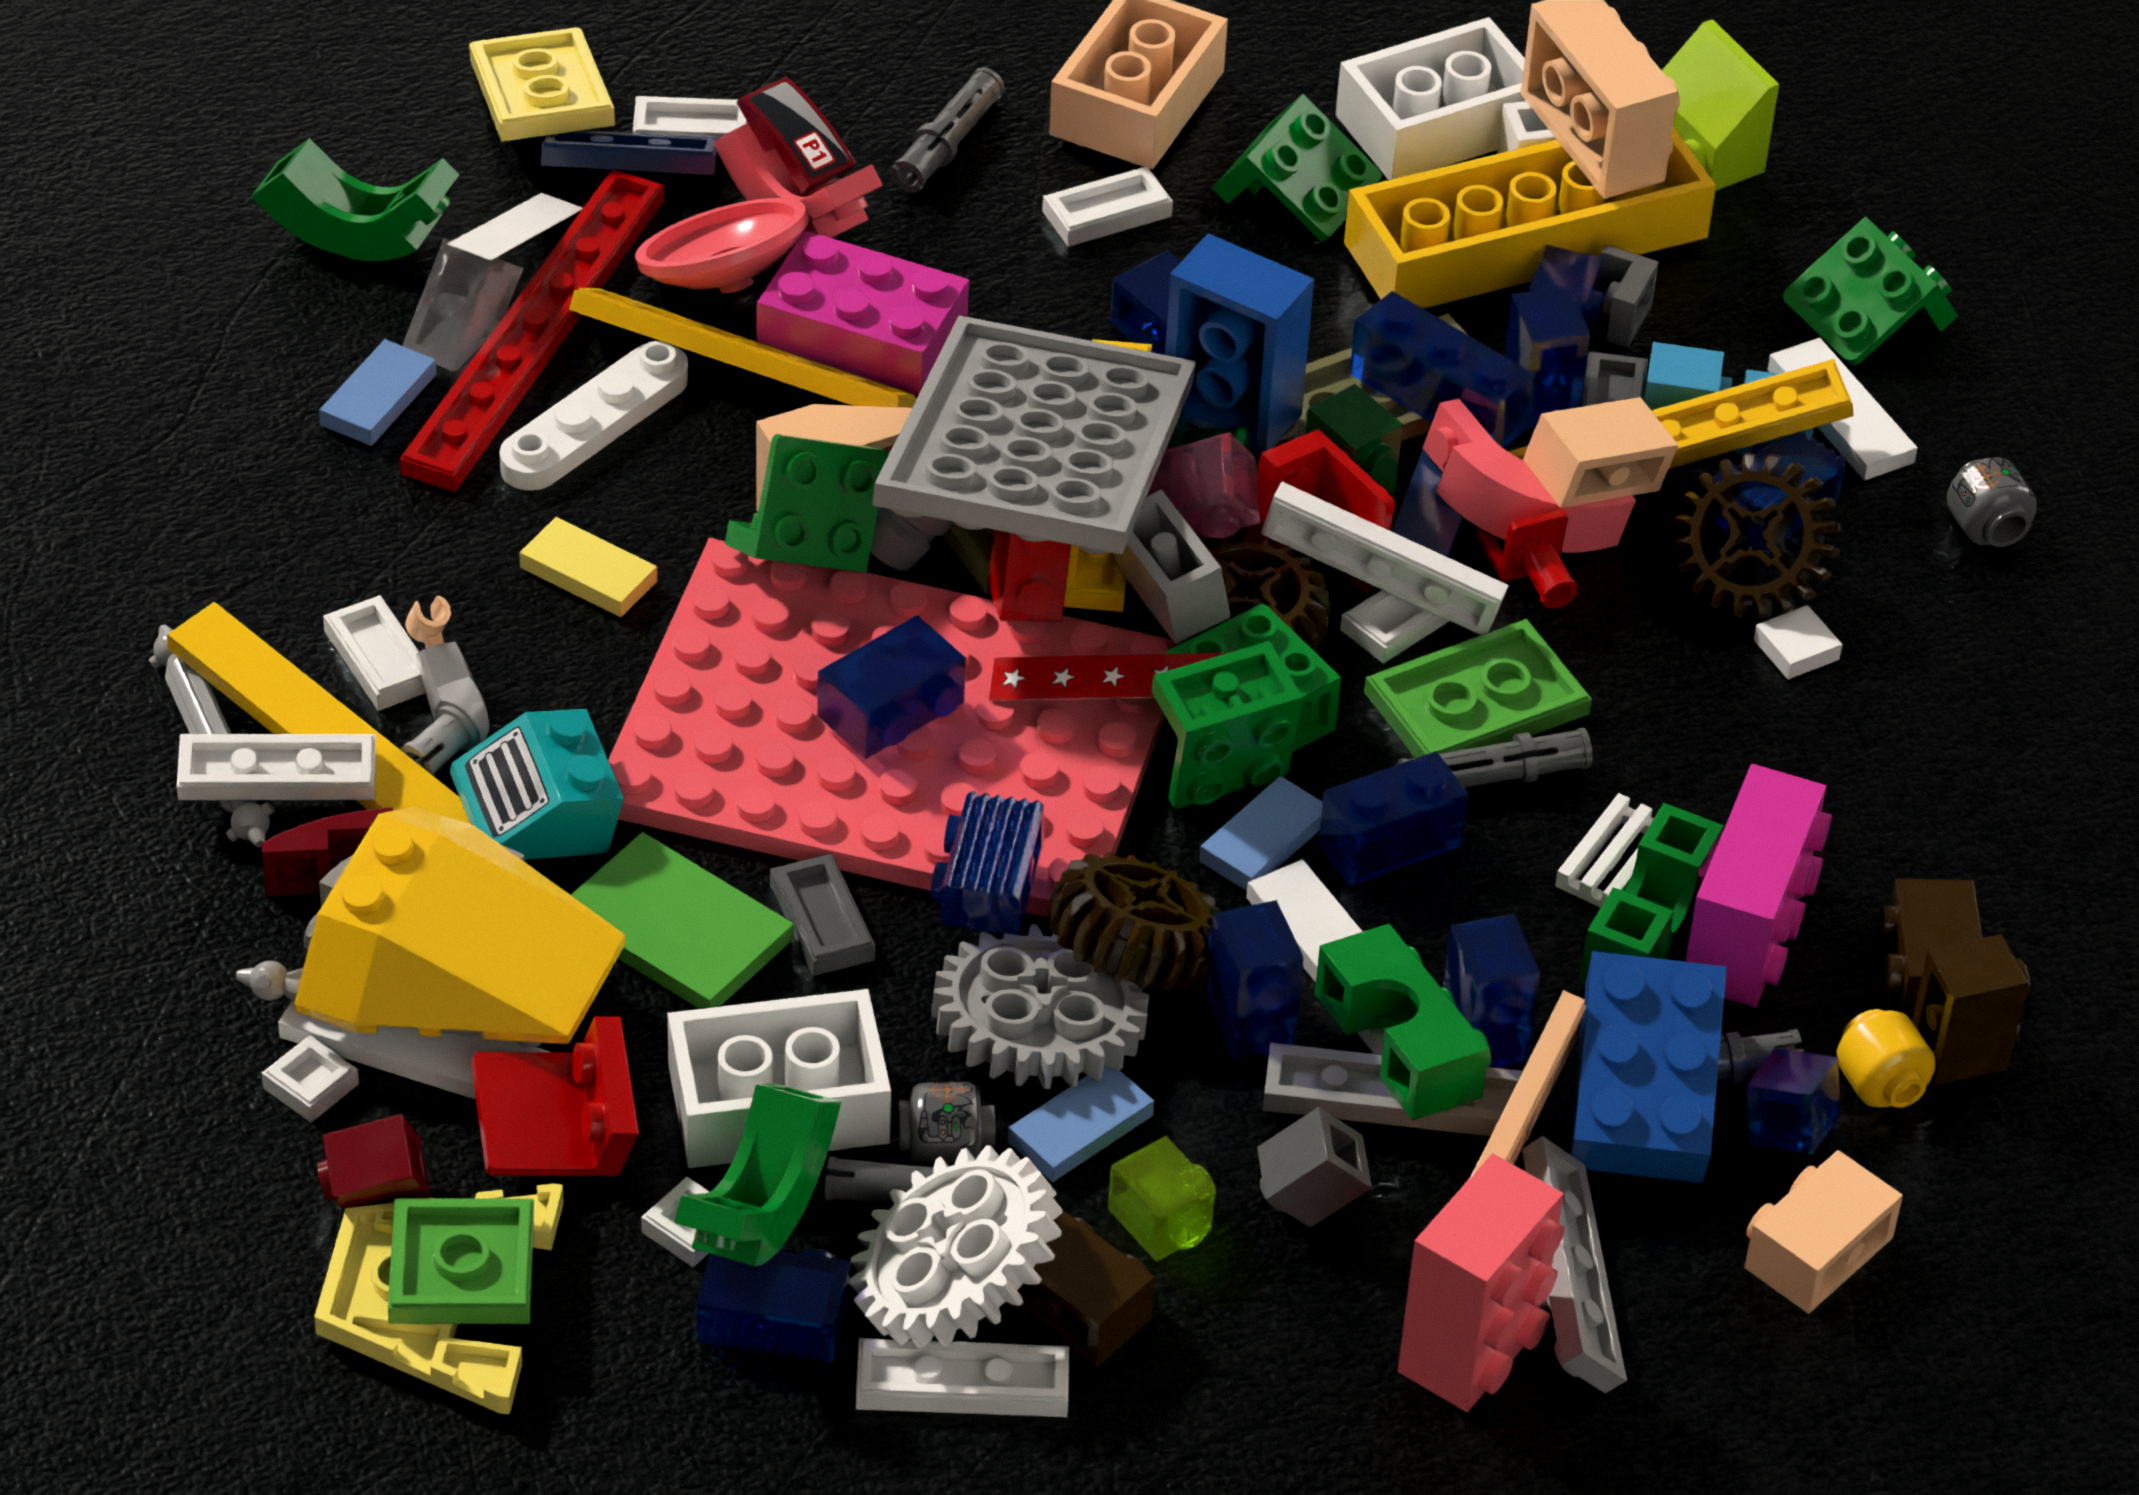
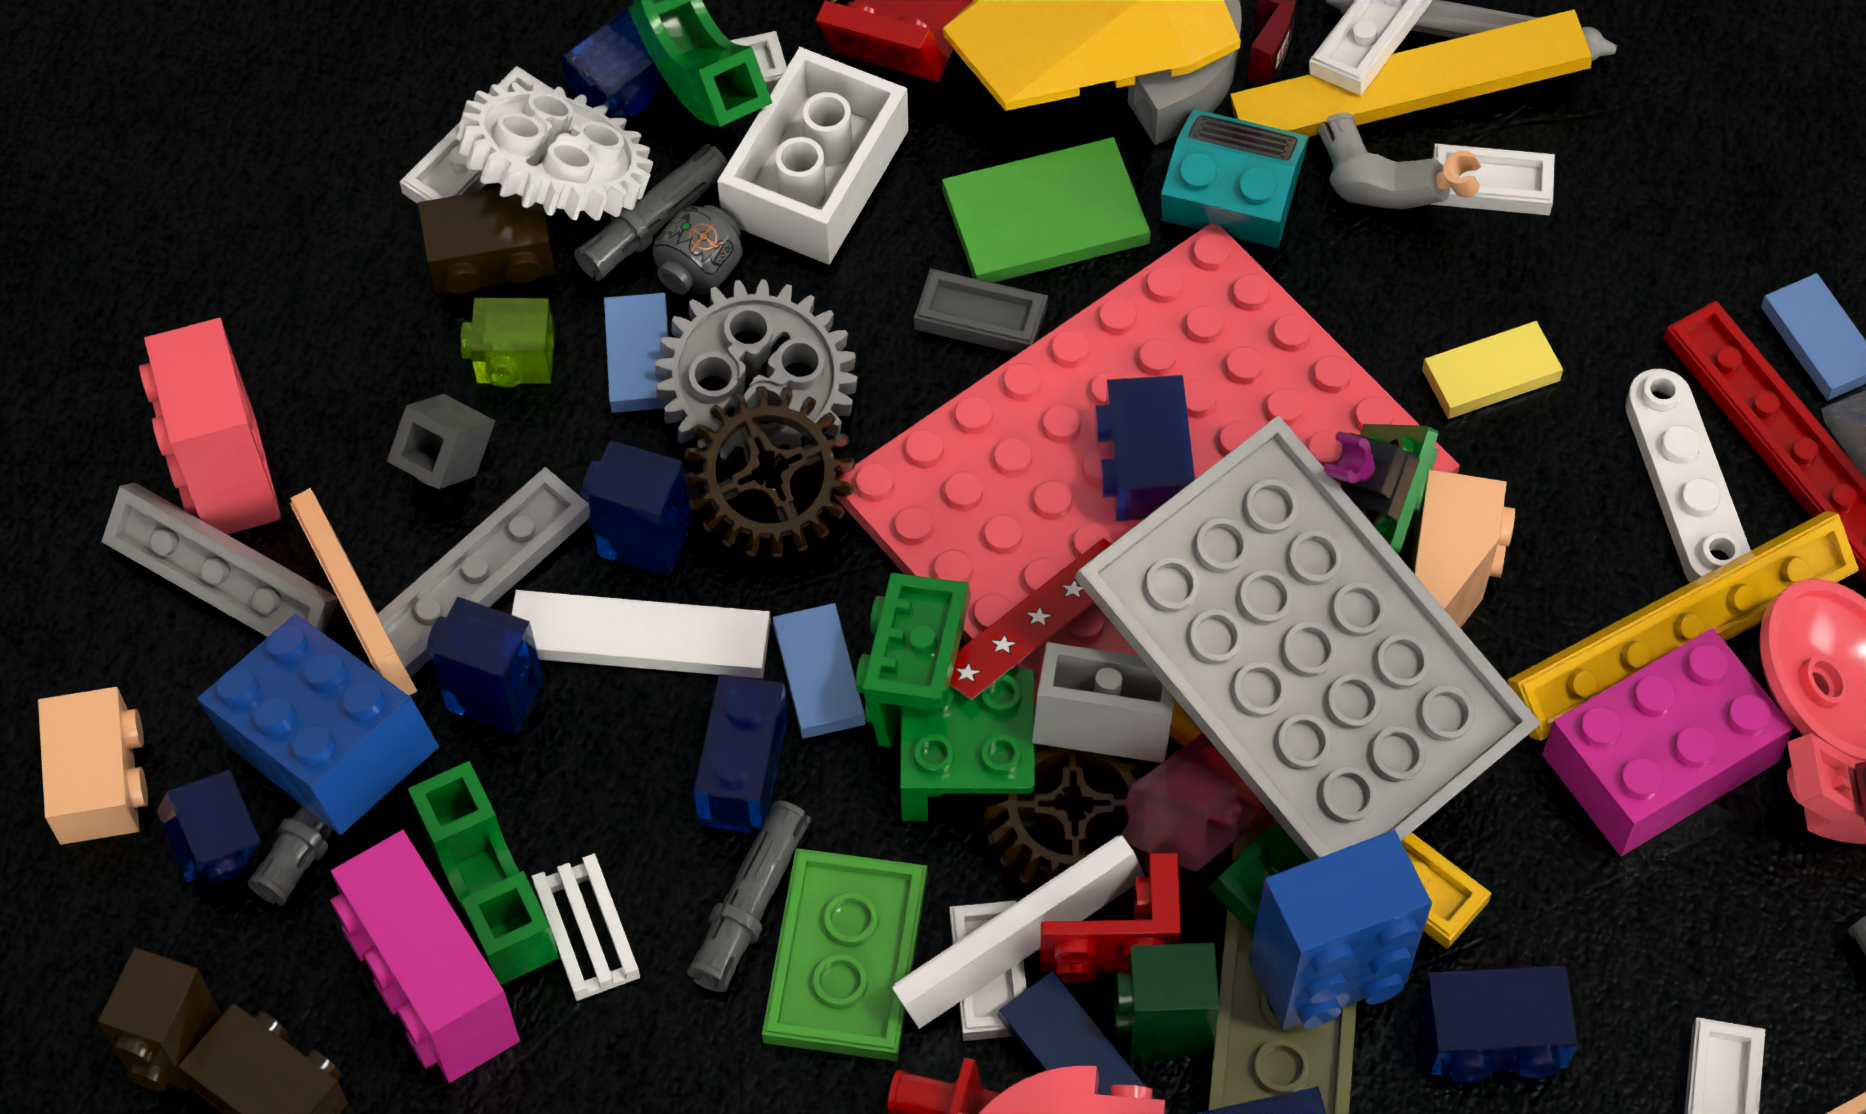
camera: 130 degrees right, 15 degrees up
clear blue brick [931,791,1044,936] -> none
green arch [1315,924,1491,1121] -> none
yellow head [1836,1009,1936,1108] -> none
none -> black piece [1324,431,1420,521]

